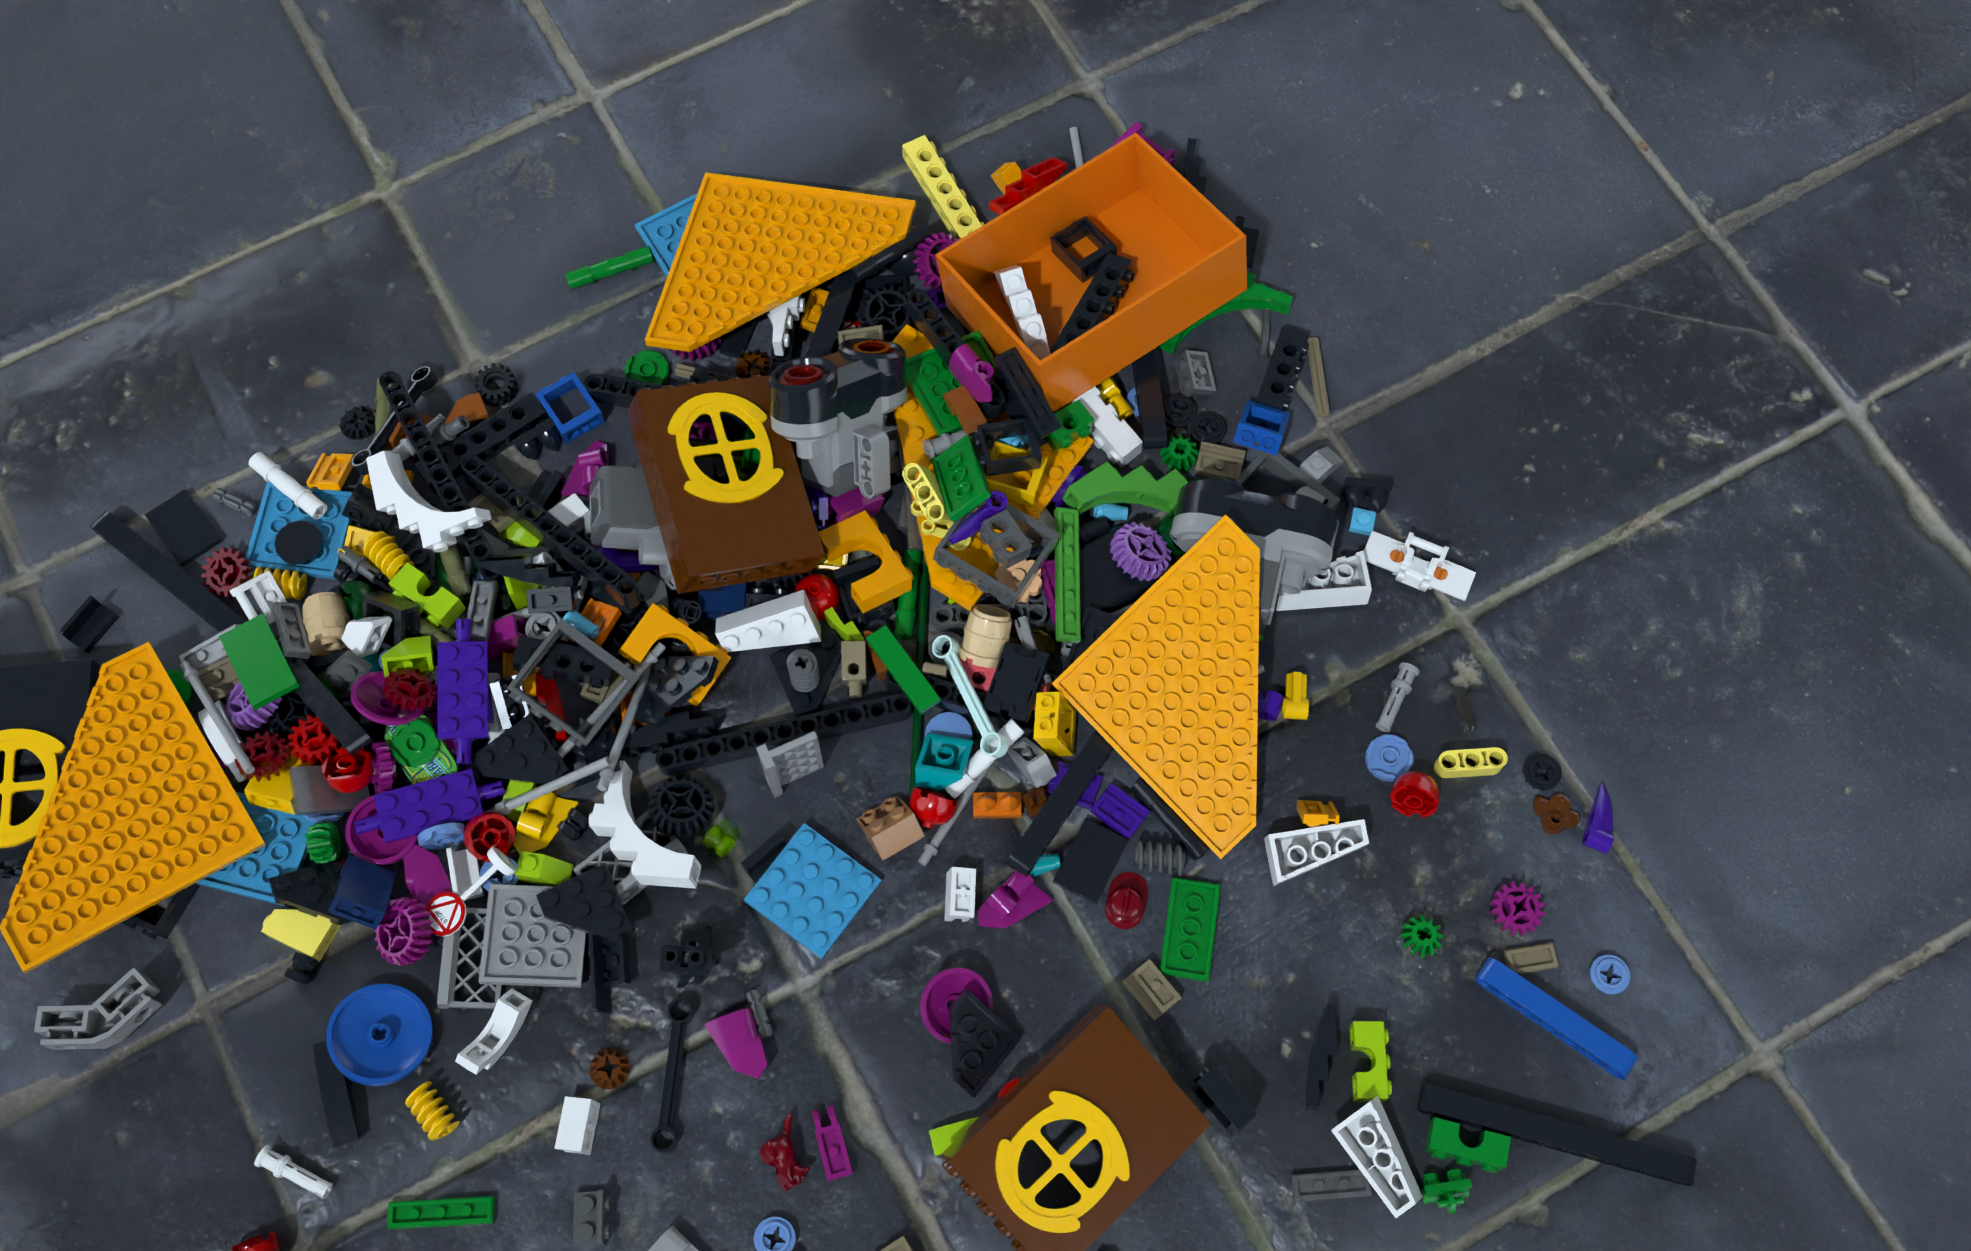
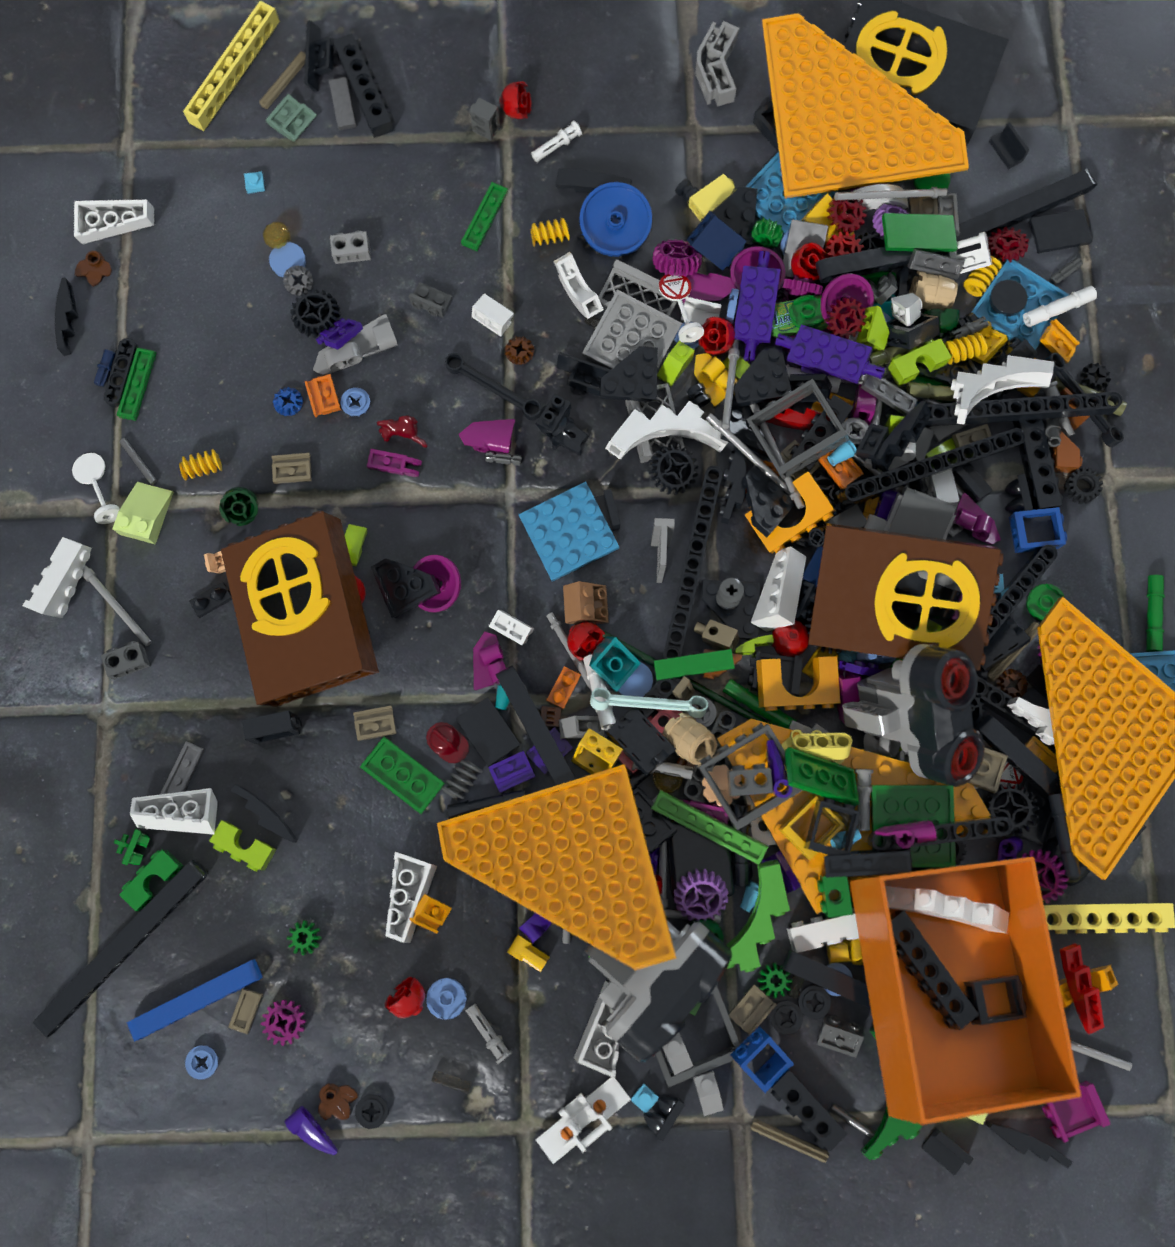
camera: 120 degrees right, 10 degrees up
clear neon green wheel [702,825,737,858] -> none
dark orange slope [943,385,988,435] -> none
light yellow beam [1434,747,1508,778] -> none

